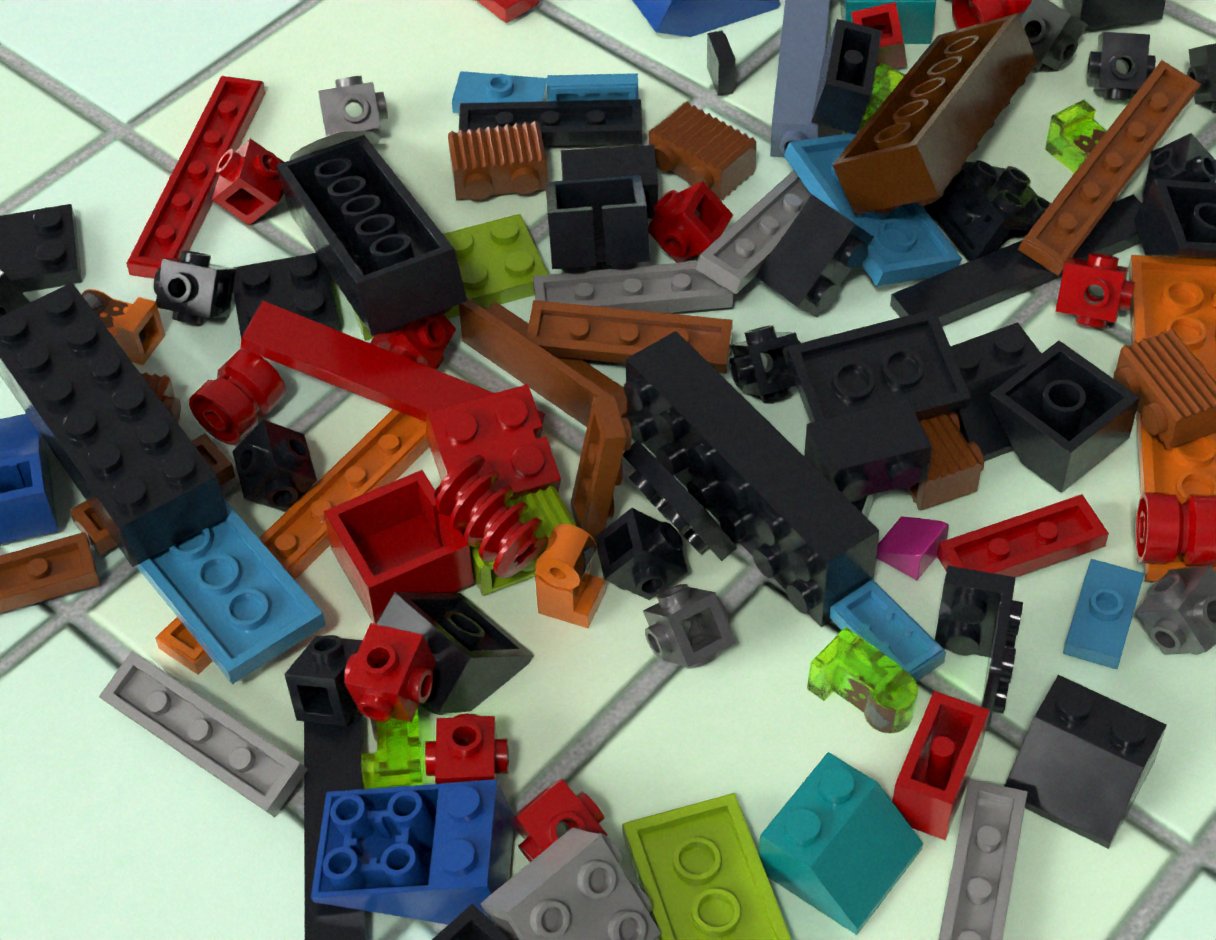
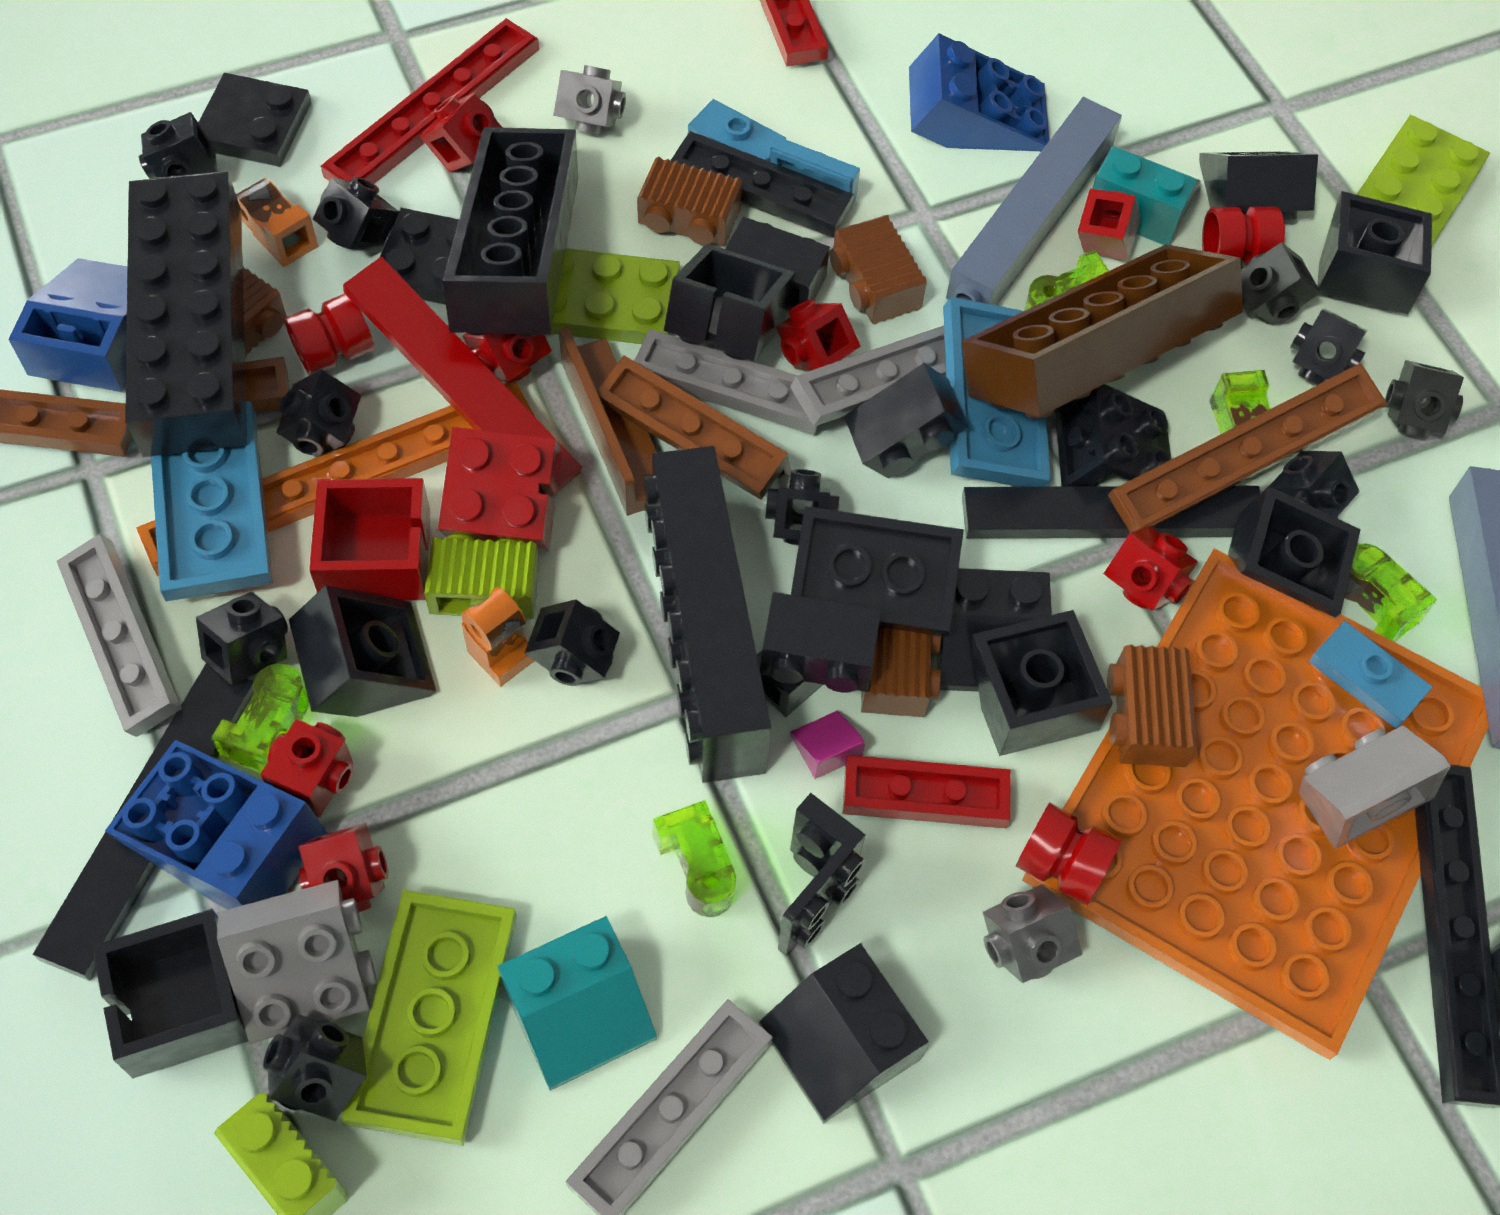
camera: 20 degrees right, 10 degrees up
white sticker [290,131,380,160] -> none
red brick [344,623,436,722] -> none
red piece [434,455,549,578] -> none
dark orange plate [570,396,632,540] -> none
black plate [623,440,737,561] -> none
flat silver brick [643,584,736,669] -> none
black tile [707,31,736,96] -> none
black brick [811,19,882,134] -> none
dark azure plate [830,579,946,691] -> none
red brick [892,691,990,841] -> none
dark azure plate [1063,559,1145,670] -> none

